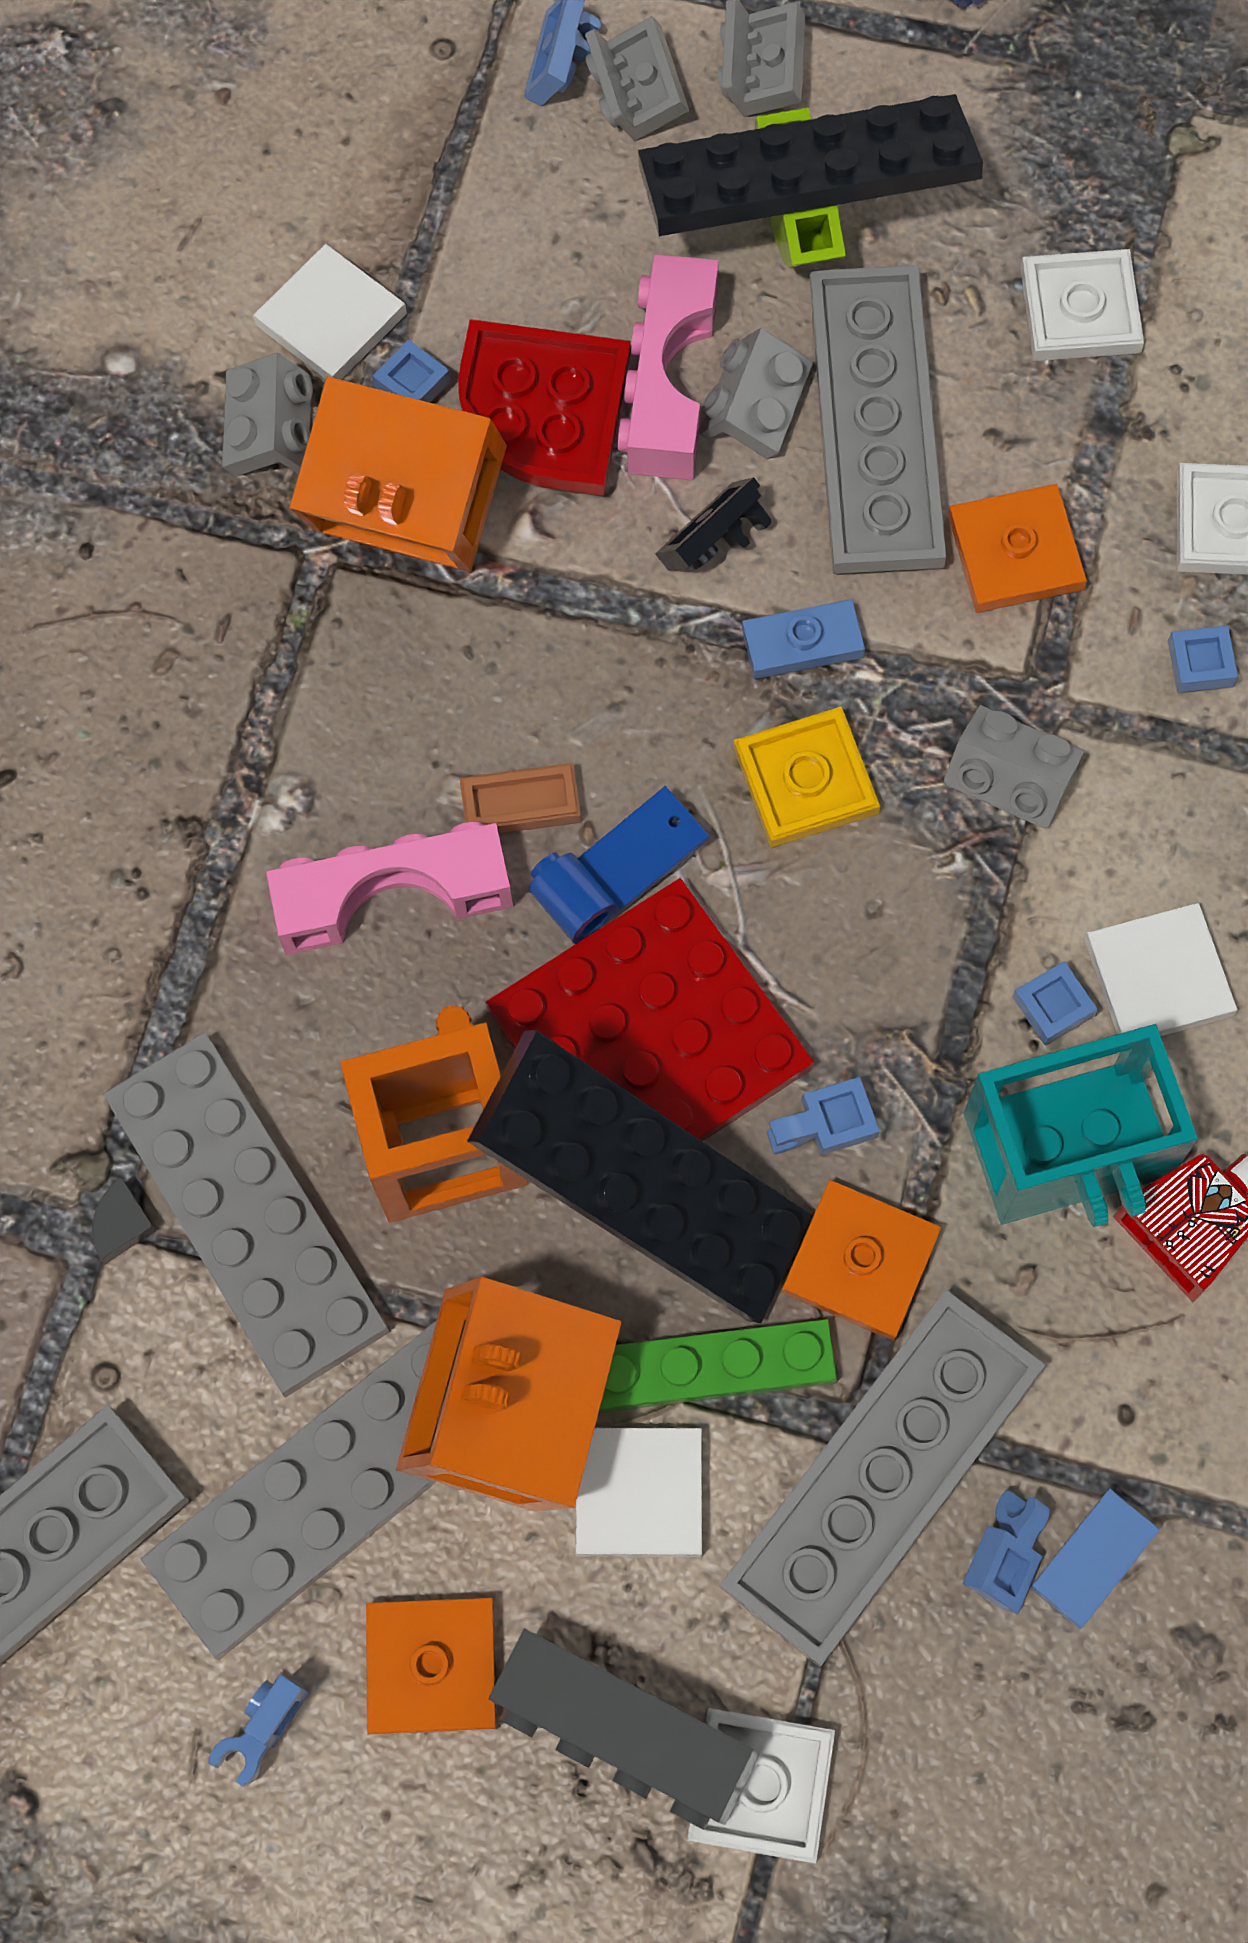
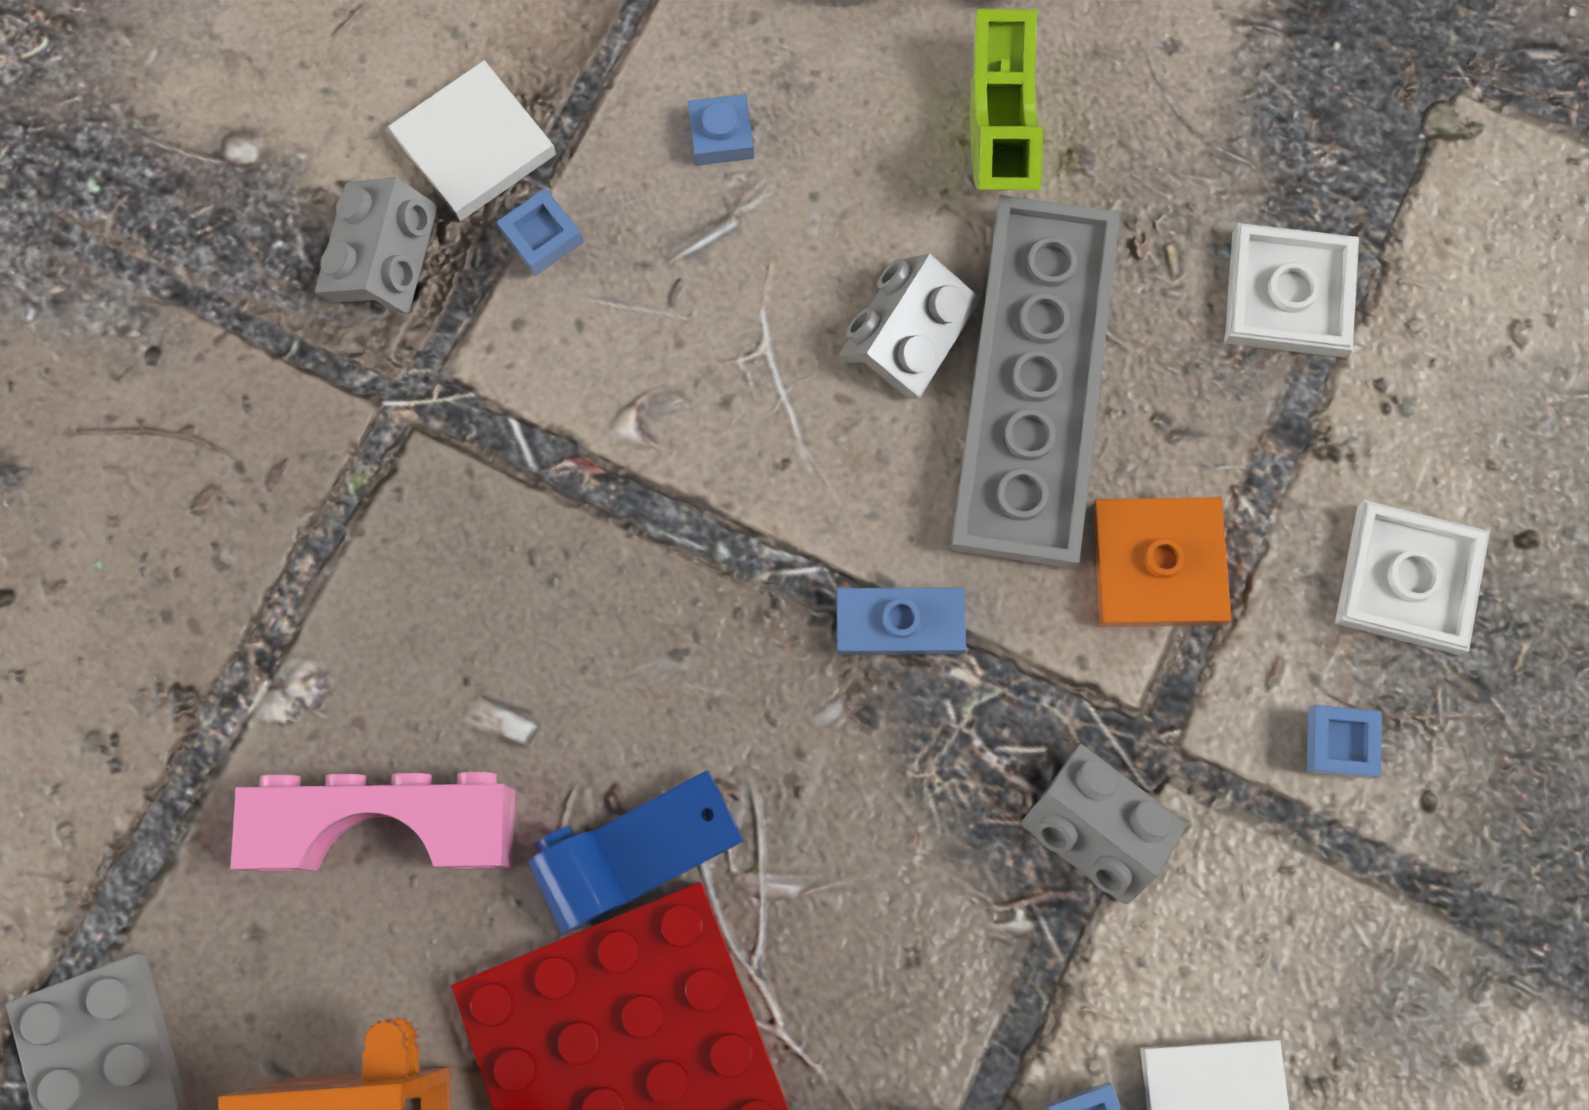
camera: 10 degrees right, 5 degrees up
orange piece [289,376,507,573] -> none
red plate [458,319,631,496] -> none
nougat tile [459,763,581,834] -> none
bright pink arch [618,254,719,480] -> none
black plate [638,94,983,237] -> none
black plate [655,477,771,571] -> none
yellow tile [733,706,880,848] -> none
none -> medium blue plate [688,94,754,166]

